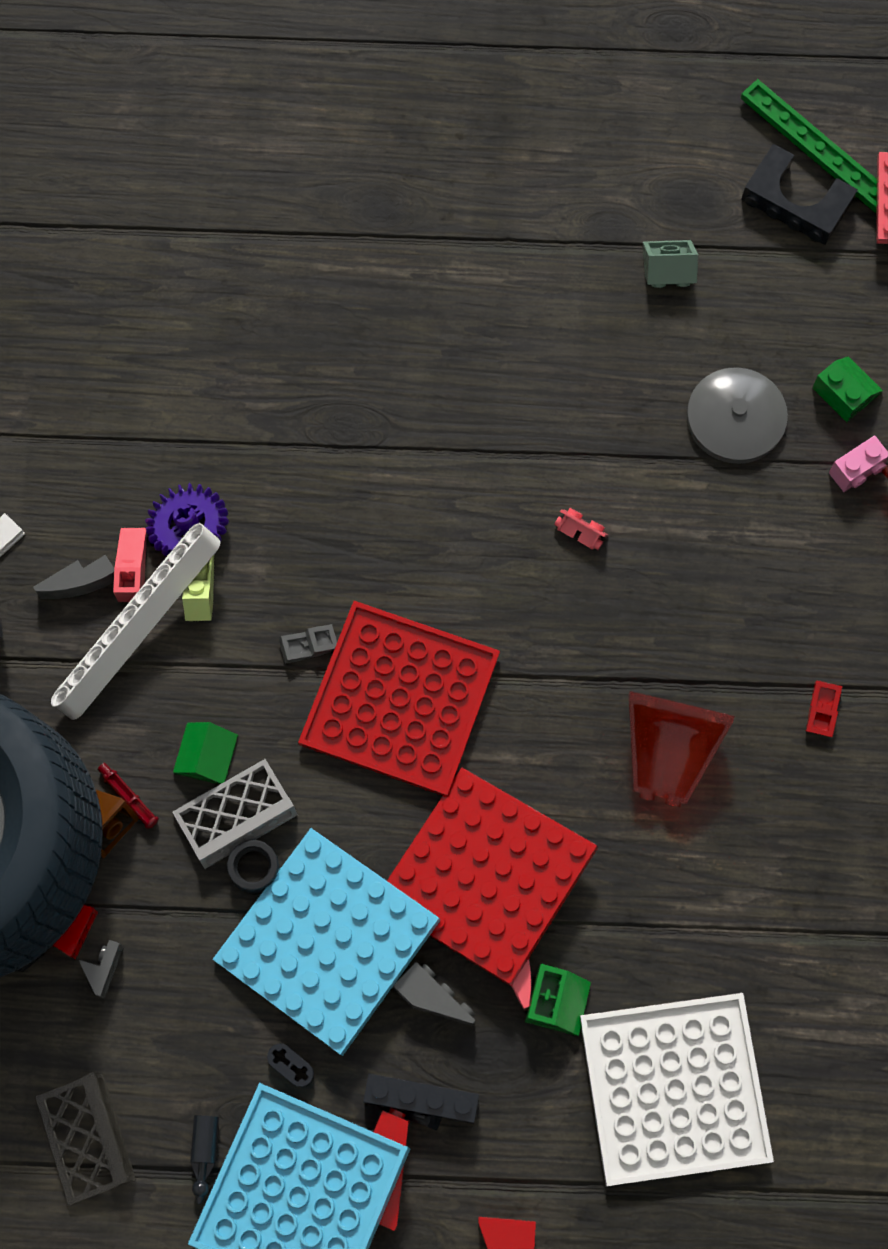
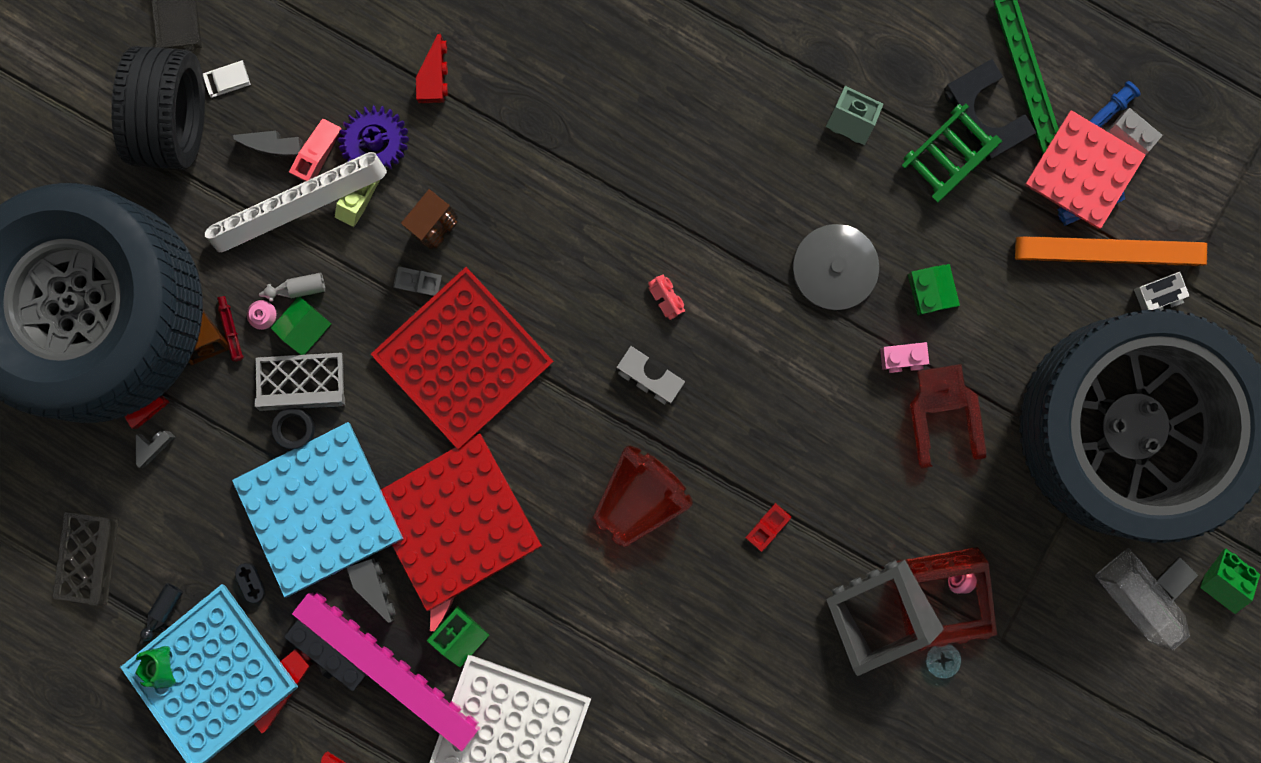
camera: 25 degrees right, 15 degrees up
none -> green hair [135,646,176,689]
none -> bright pink cone [247,300,276,330]
none -> light grey wheel [259,273,325,302]
none -> dark pink brick [292,592,481,751]
none -> reddish brown brick [401,189,458,250]
none -> red slope [416,34,448,103]
none -> light grey arch [617,346,685,405]
none -> green fence [902,103,1003,202]

